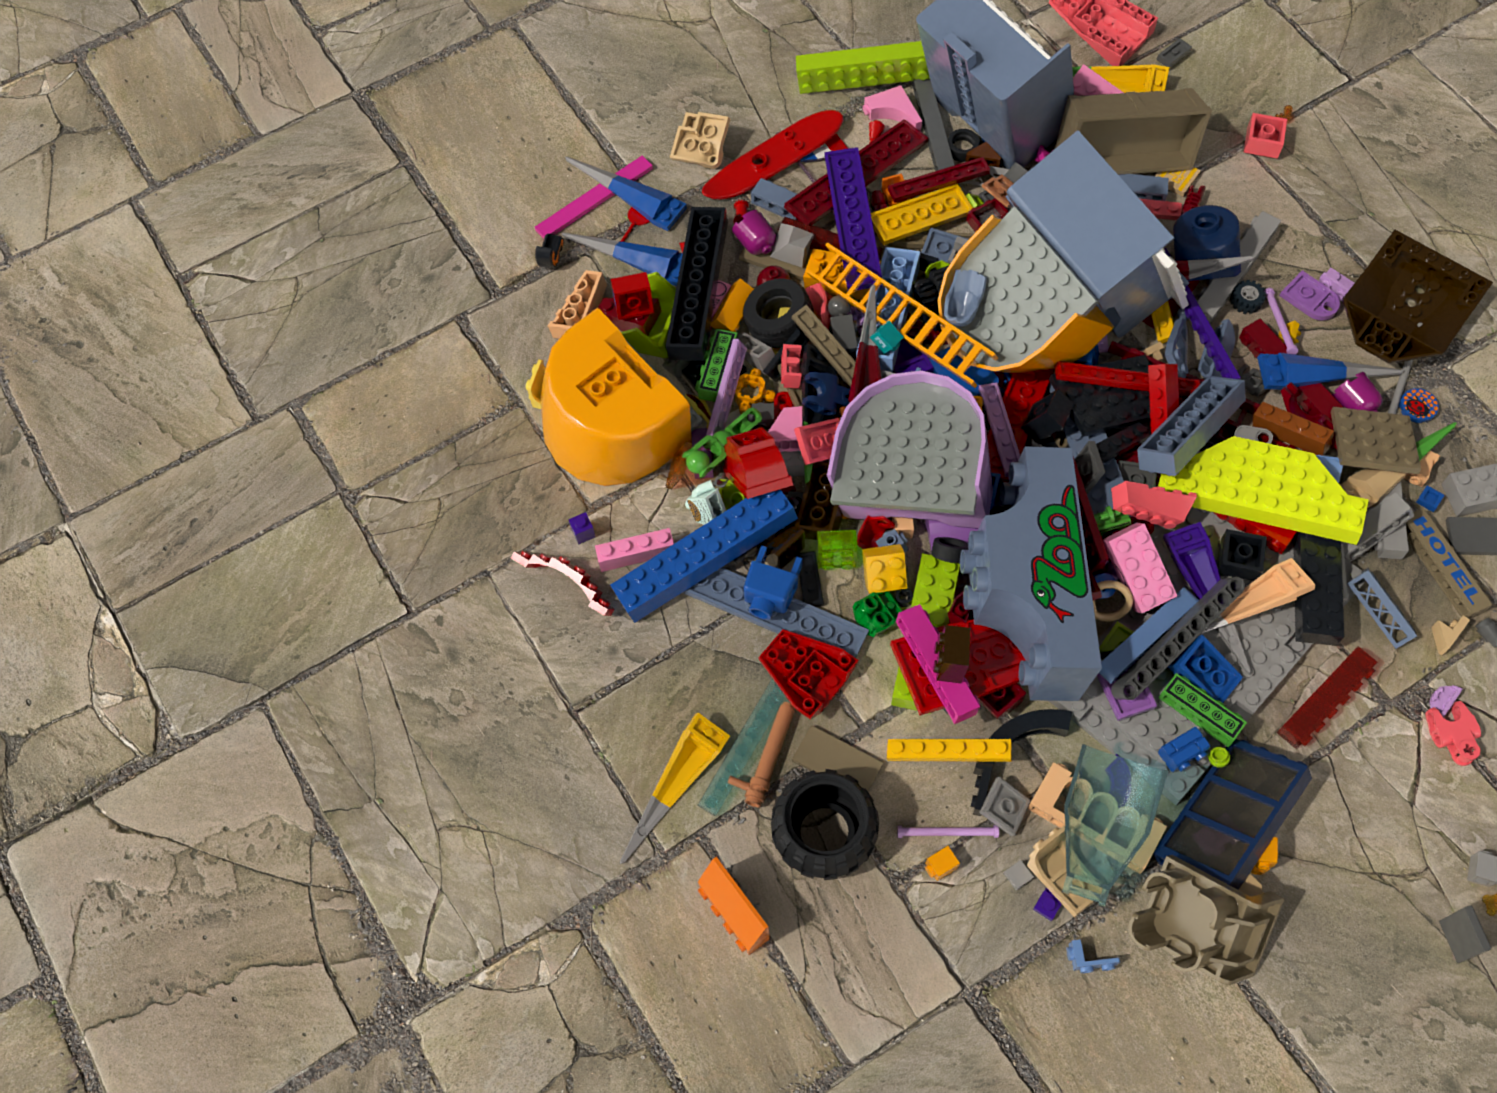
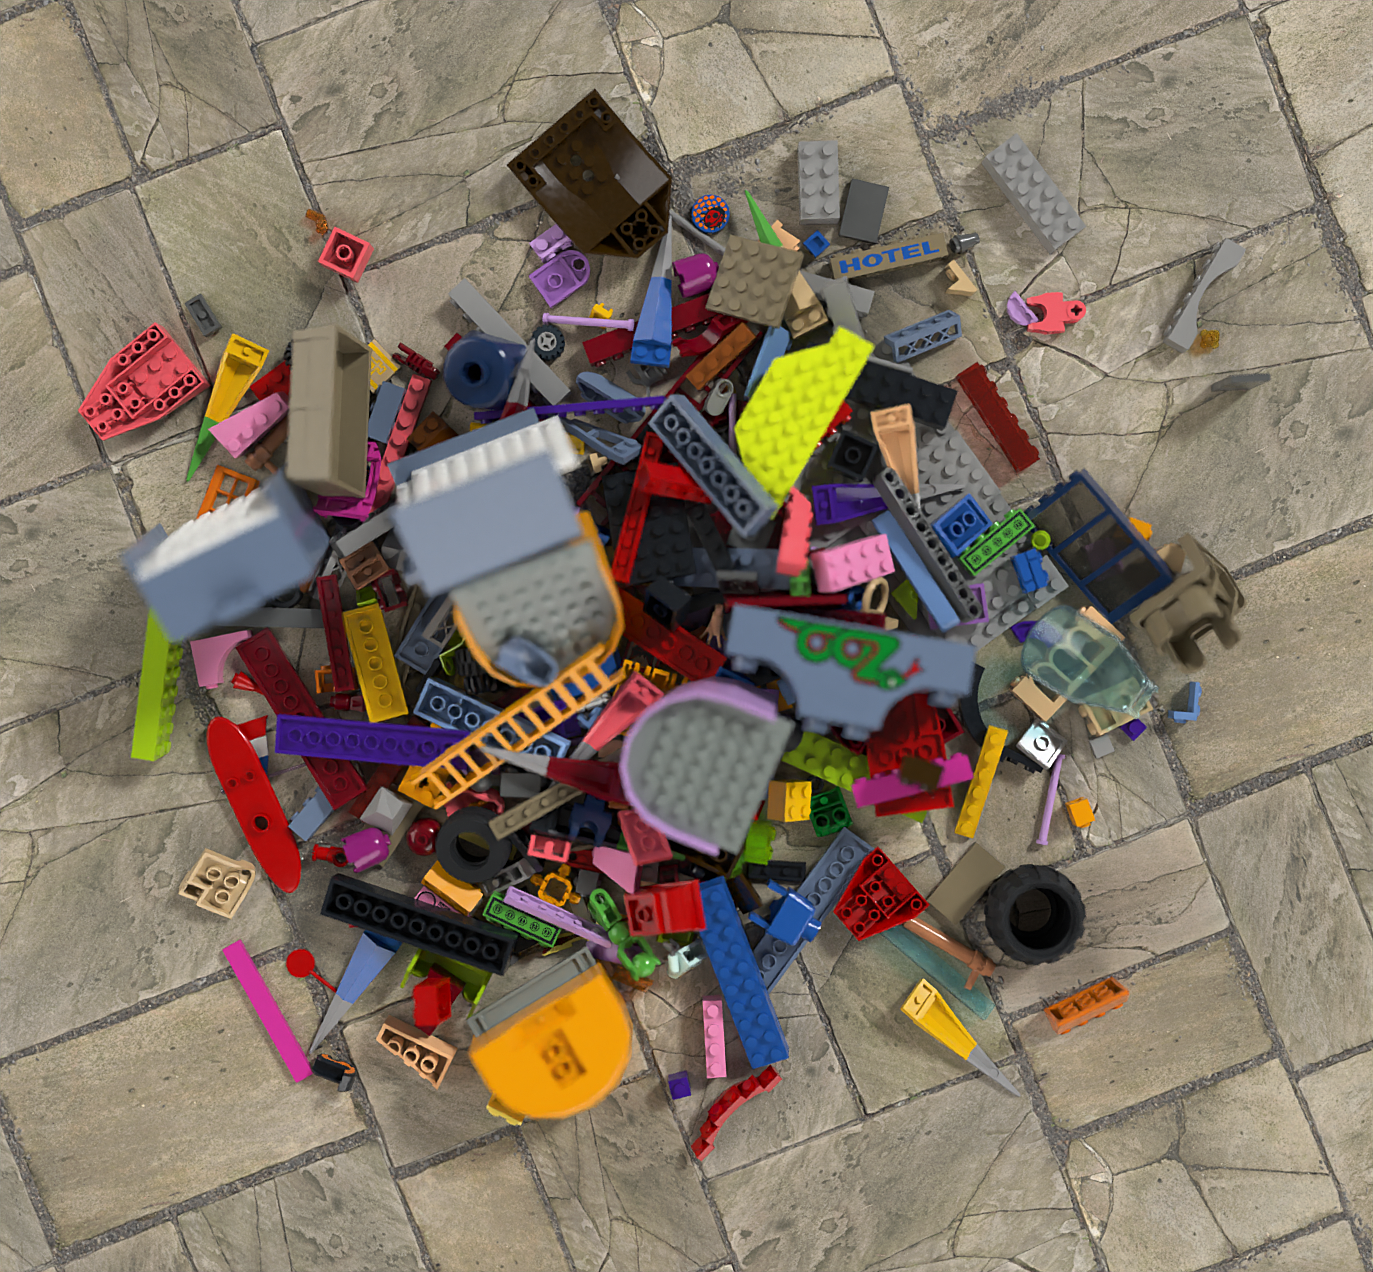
camera: 85 degrees left, 25 degrees up
blue plate [565,157,687,231] -> none
teal brick [870,321,904,354] -> none
lavender tile [979,383,1020,478] -> none

